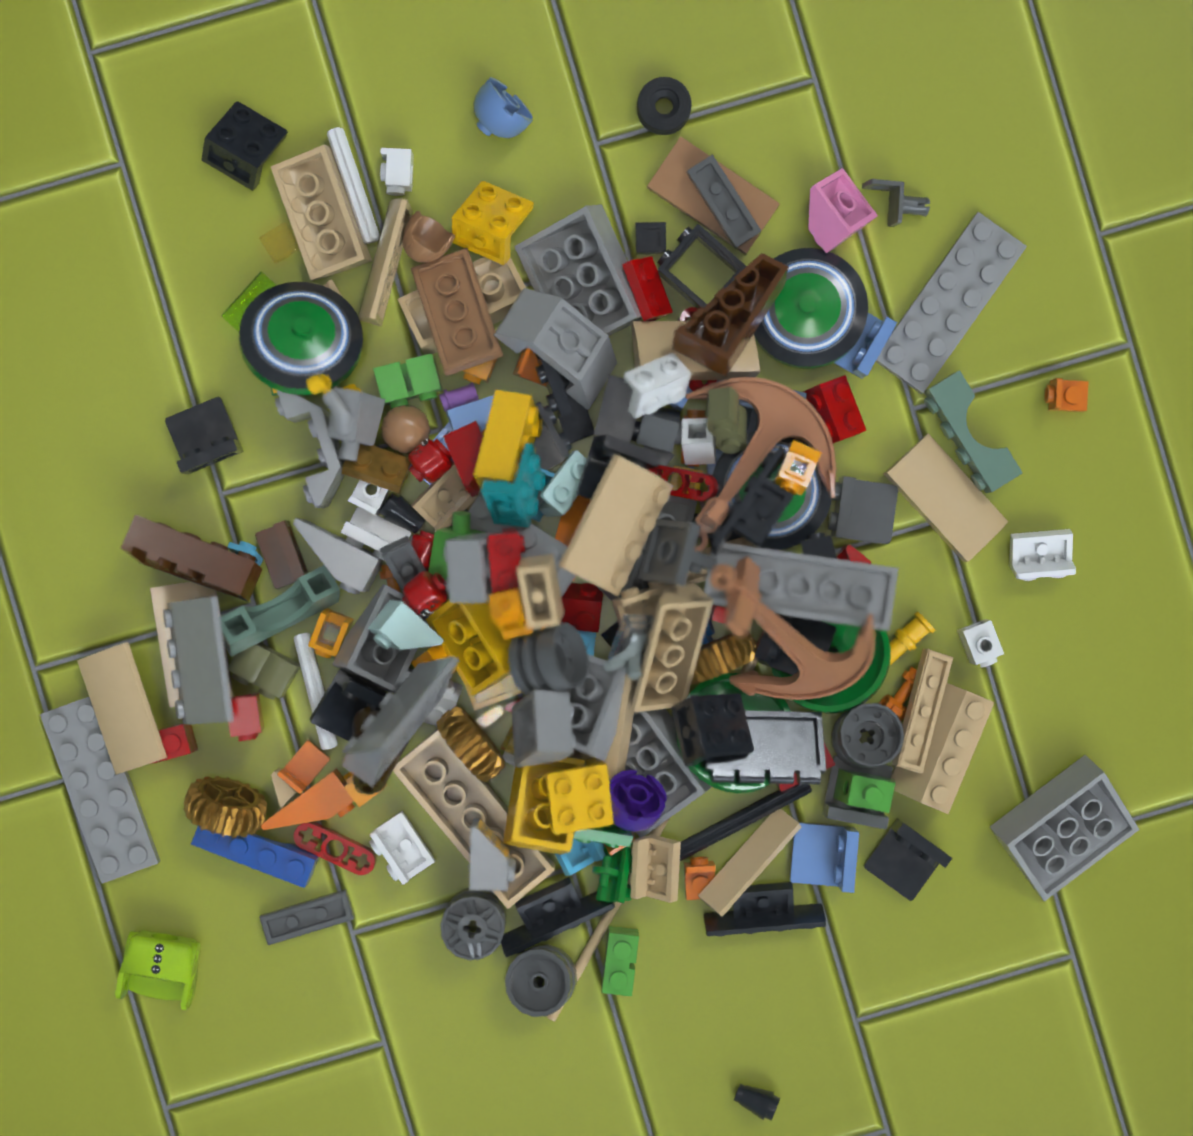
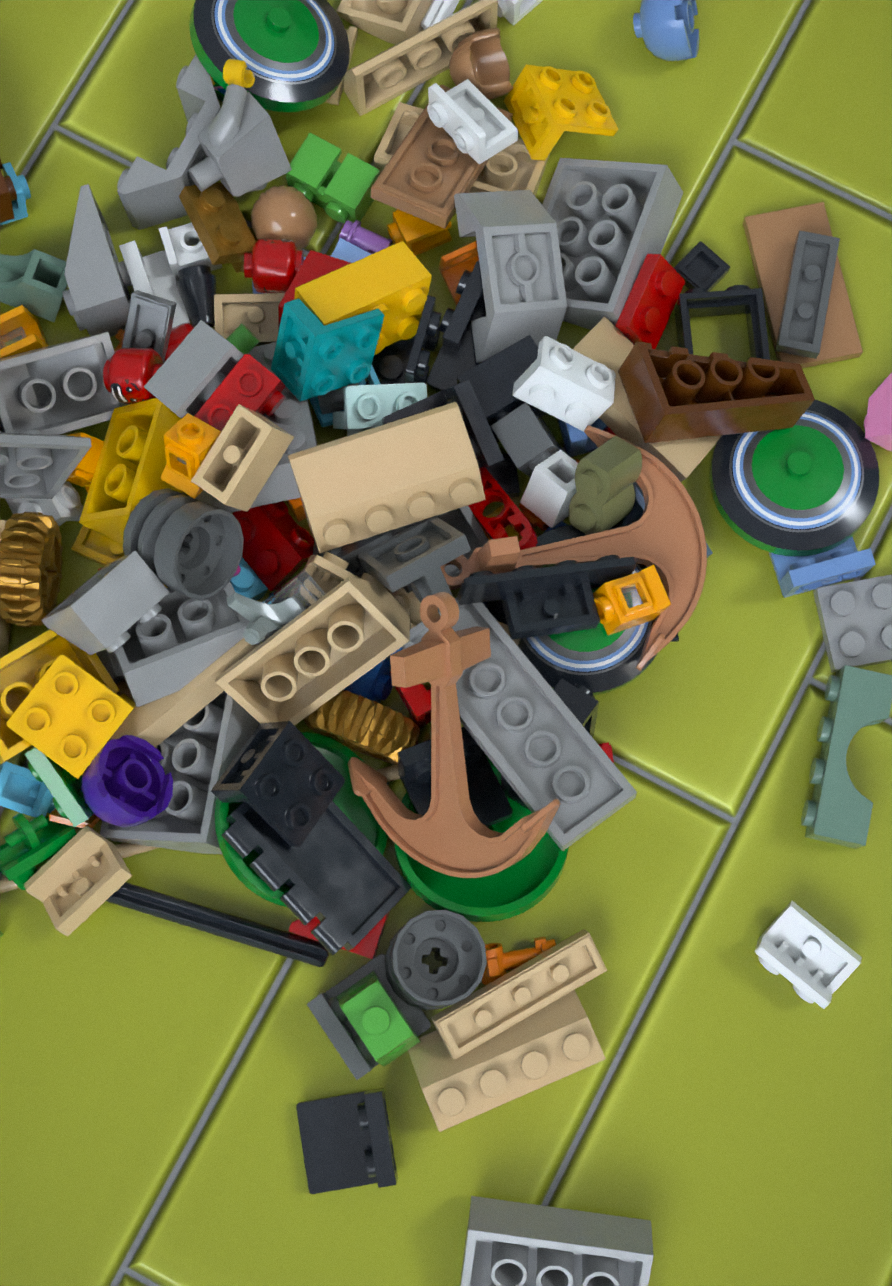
camera: 55 degrees right, 10 degrees down
black bracket [165,397,244,475] -> none
reddish brown panel [255,520,308,589] -> none
light aqua slope [368,600,445,650] -> none
clear yellow tile [476,702,507,731] -> none
black tyre [637,77,692,135] -> none
orange bracket [684,856,716,900] -> none
tan tile [698,809,801,917] -> none
black bracket [704,882,826,937] -> none
medium blue bracket [790,822,859,893] -> none
red bracket [803,375,867,444] -> none
dark grey bracket [828,476,898,544] -> none
tan slope [883,434,1008,562] -> none
yellow pin [890,611,936,665] -> none
white brick [957,619,1004,668] -> none
none -> white bracket [427,79,518,165]

